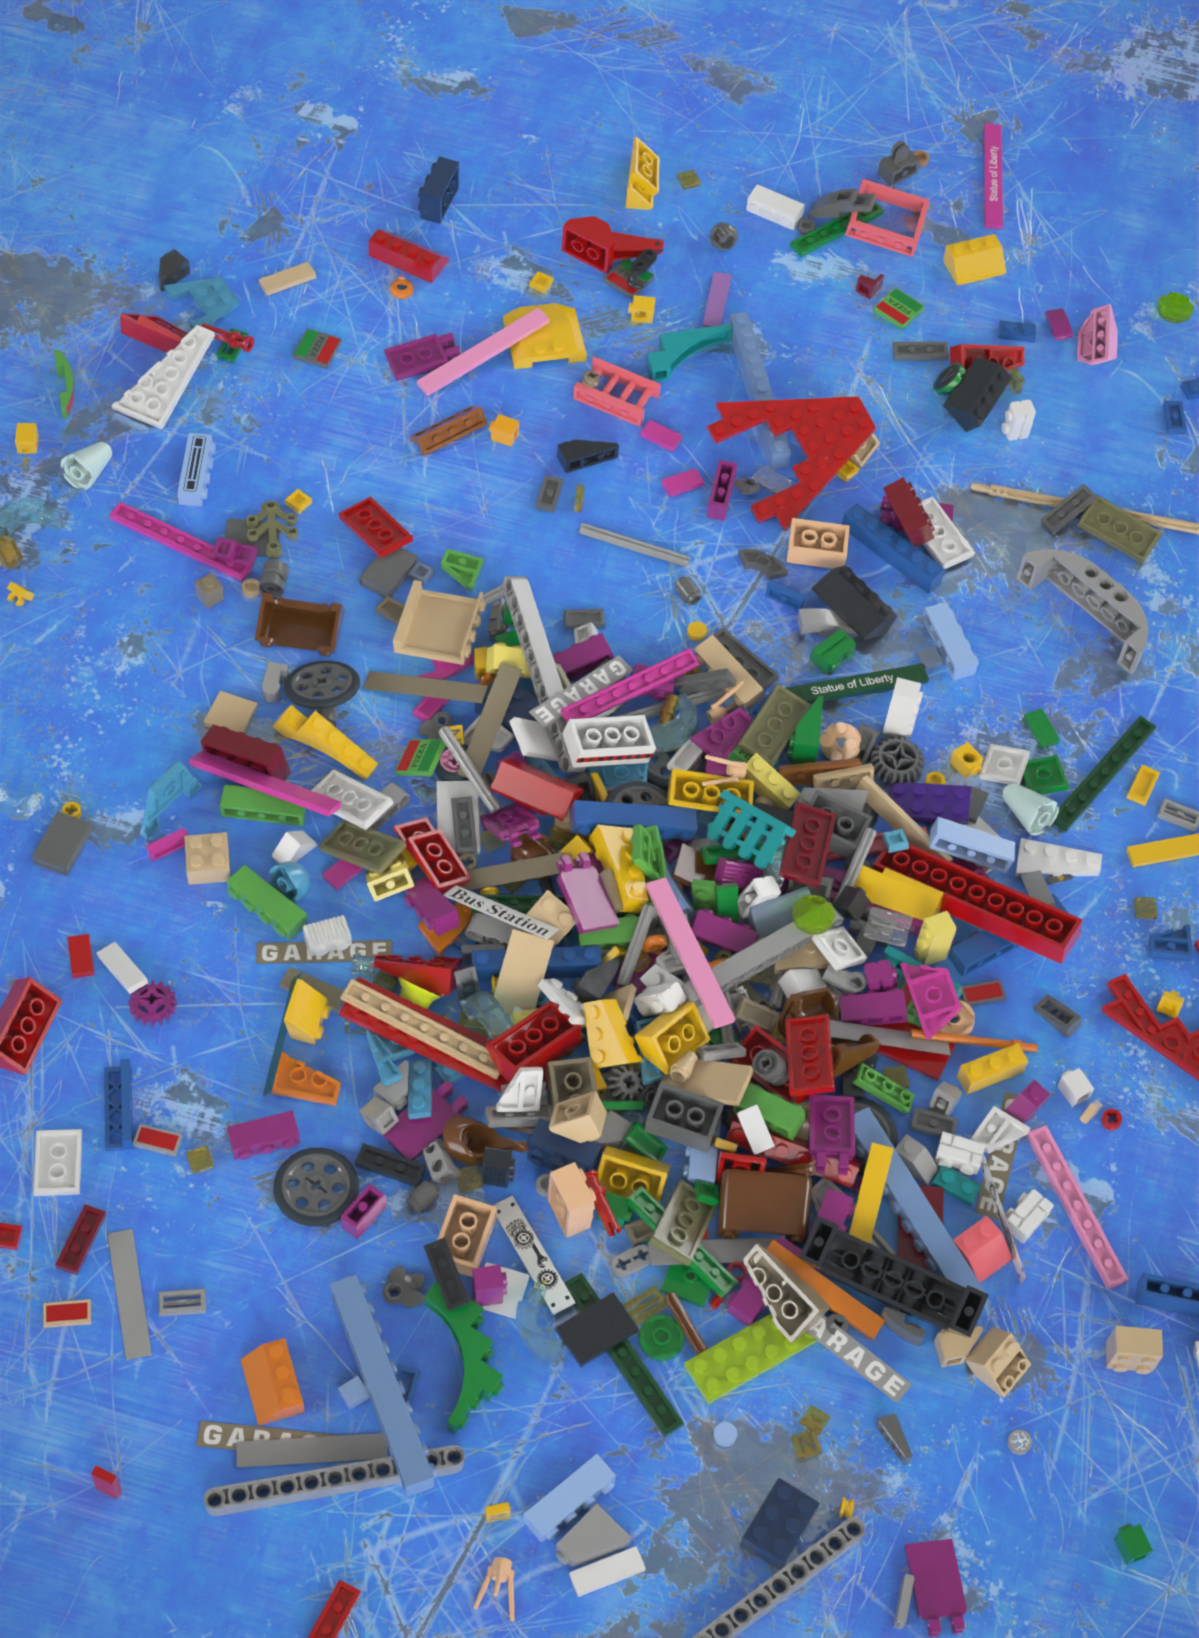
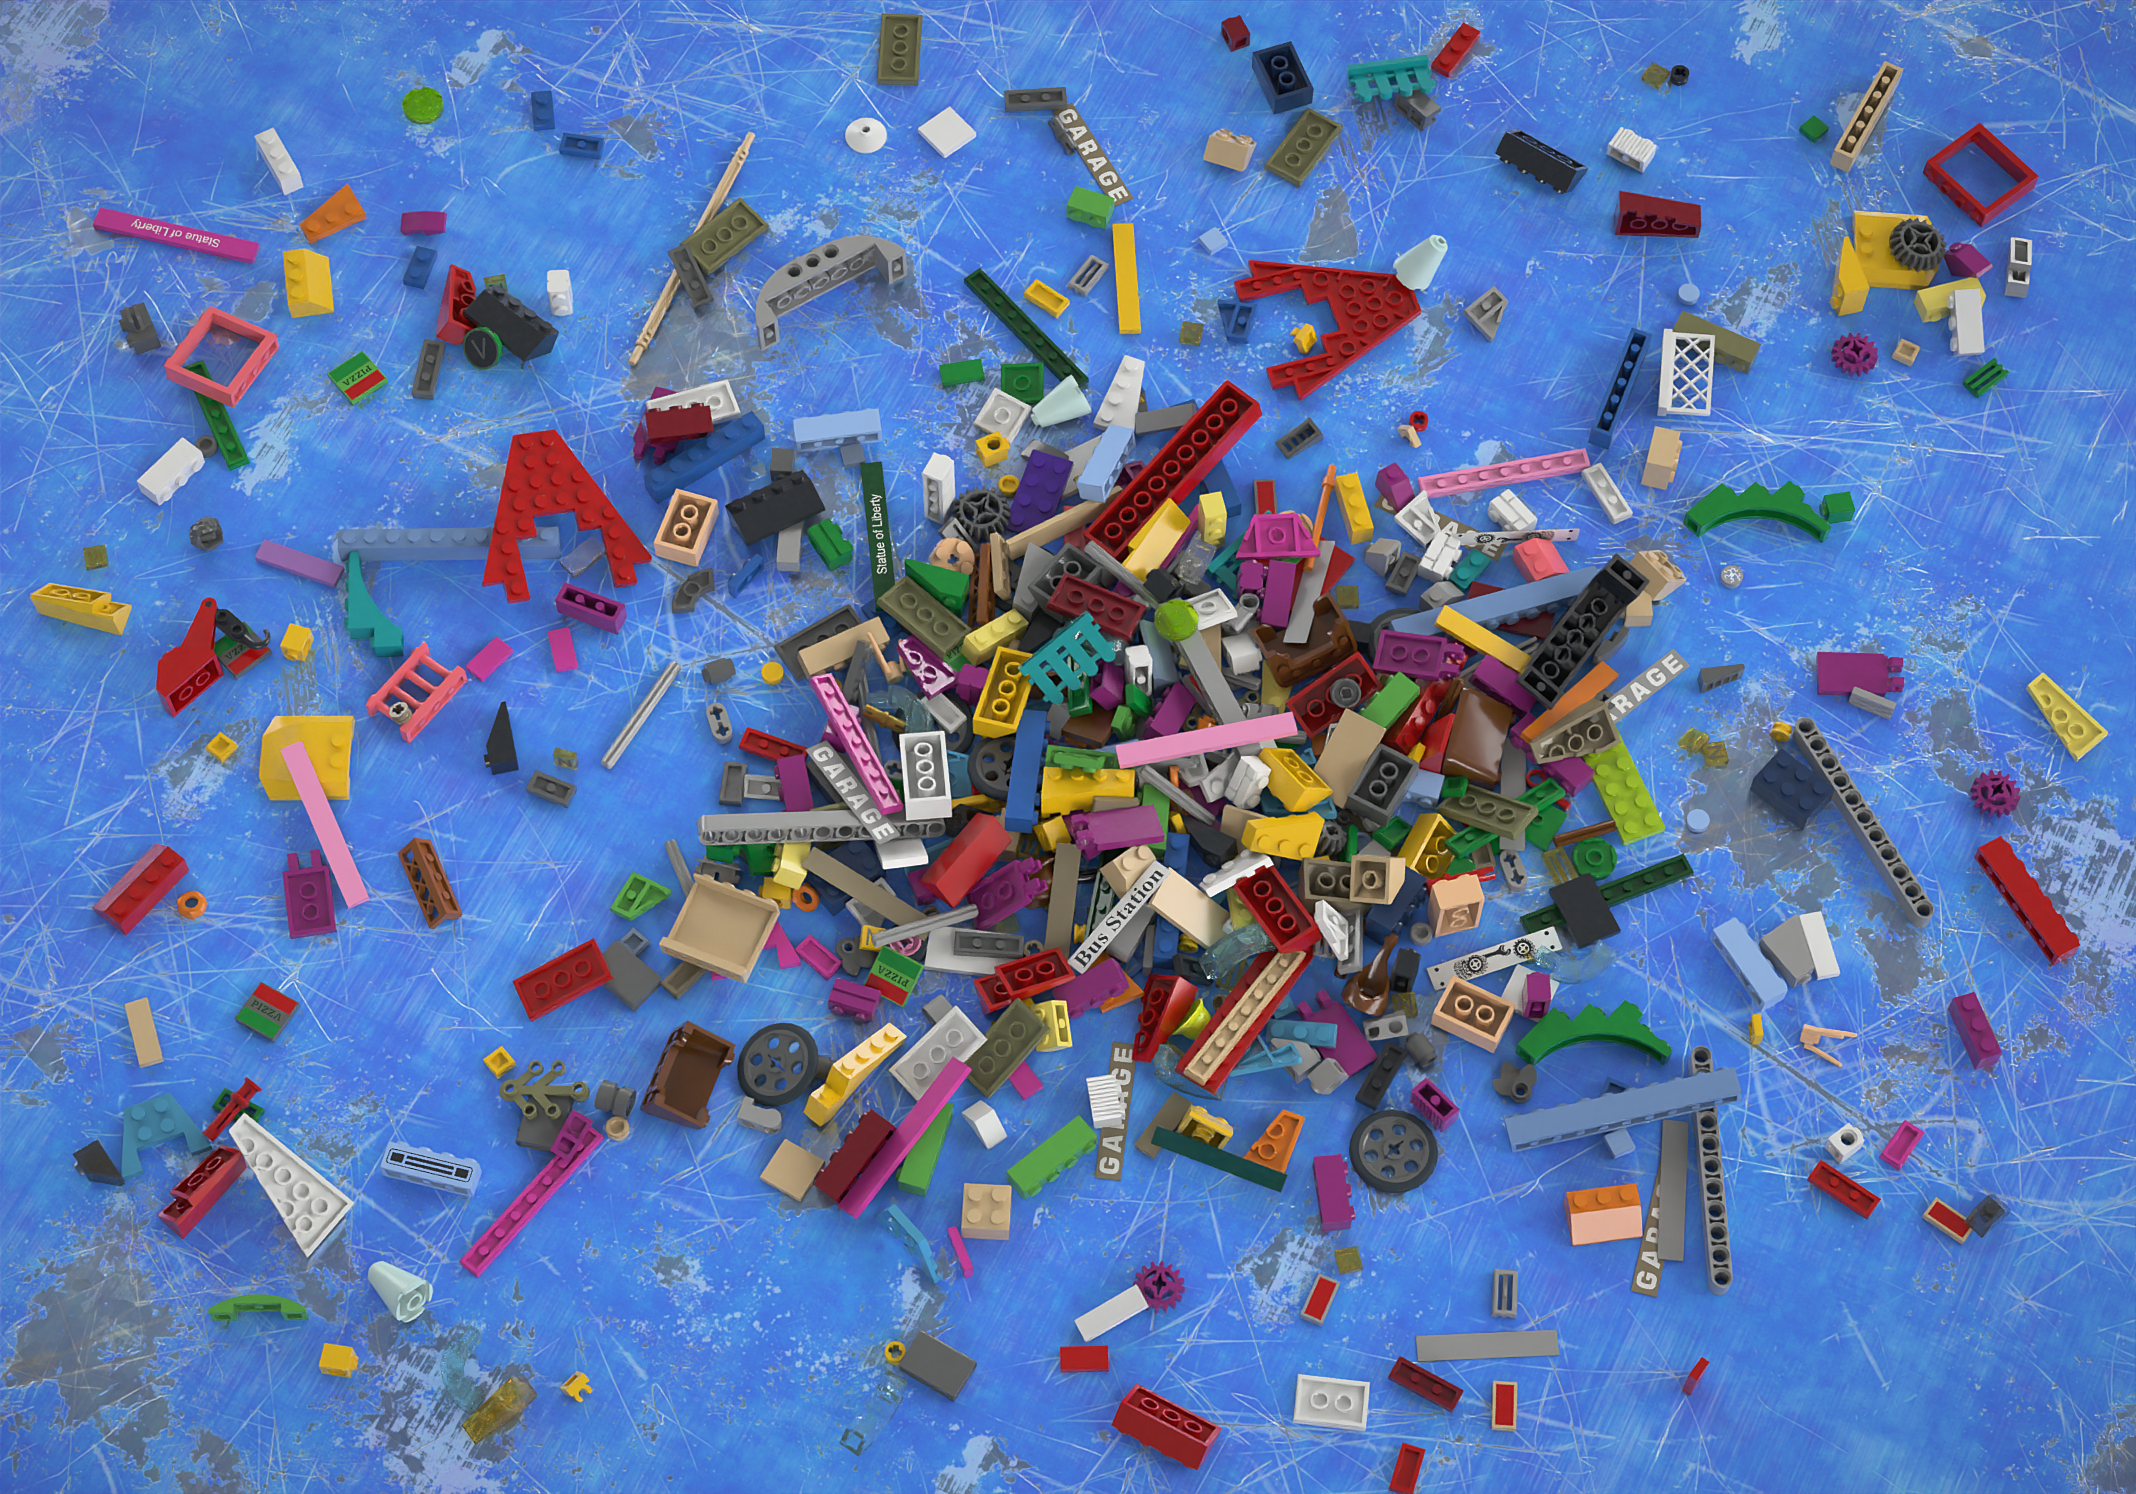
camera: 75 degrees left, 5 degrees up
blue fence [104,1059,133,1151] -> none
dark tan brick [195,573,224,609] -> none
dark azure cylinder [269,861,310,903] -> none
dark tan sticker [363,671,488,703] -> none
dark blue brick [418,156,459,224] -> none
black plate [424,1237,470,1312] -> none
light orange brick [489,414,519,447] -> none
tan cone [670,1051,698,1083] -> none
light grey tile [697,1042,746,1062] -> none
light nougat plant [702,755,747,786] -> none
dark grey plate [734,477,761,495] -> none
dark tan tile [734,997,780,1034] -> none
white slope [737,1105,775,1155] -> none
red tile [785,1014,835,1097] -> none
dark grey slope [807,189,876,218] -> none
bright green tile [852,1063,915,1115] -> none
dark red panel [855,274,884,299] -> none
medium azure tile [882,829,909,853] -> none
medium nougat tile [913,150,929,167] -> none
white brick [1057,1068,1094,1107] -> none
bright pink wedge [1077,304,1118,365] -> none
none -> white brick [254,128,303,196]
none -> orange wing [300,183,367,244]
none -> light grey beam [706,703,733,744]
none -> red plate [738,727,809,763]
none -> dark grey brick [770,448,795,481]
none -> magenta brick [828,978,881,1023]
none -> white tile [1581,462,1633,525]
none -> green arch [1683,480,1831,543]
none -> white brick [1824,1123,1865,1164]

